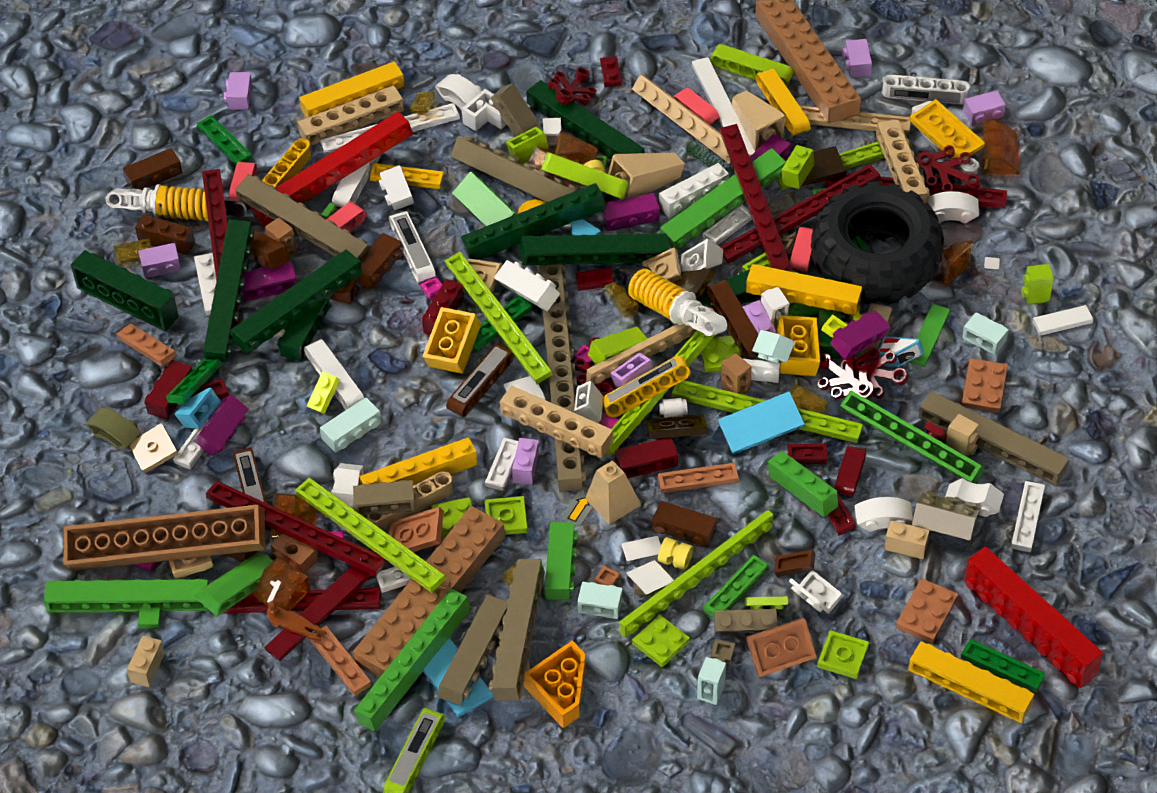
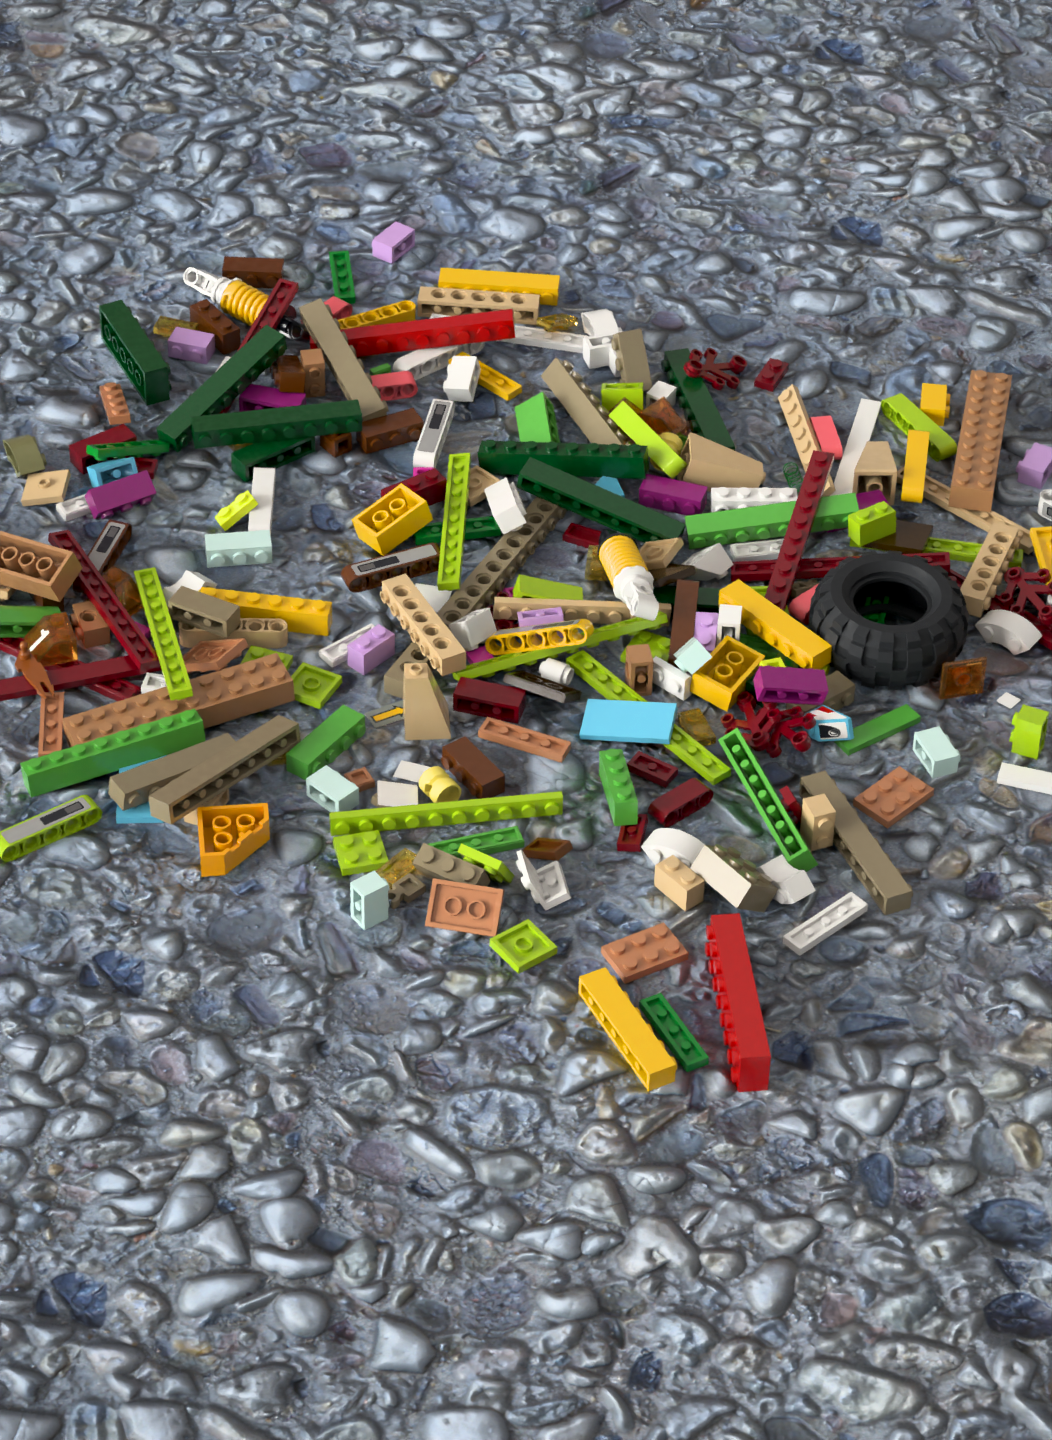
camera: 30 degrees right, 10 degrees down
none -> clear yellow plate [375,848,417,889]
none -> yellow brick [920,383,951,427]

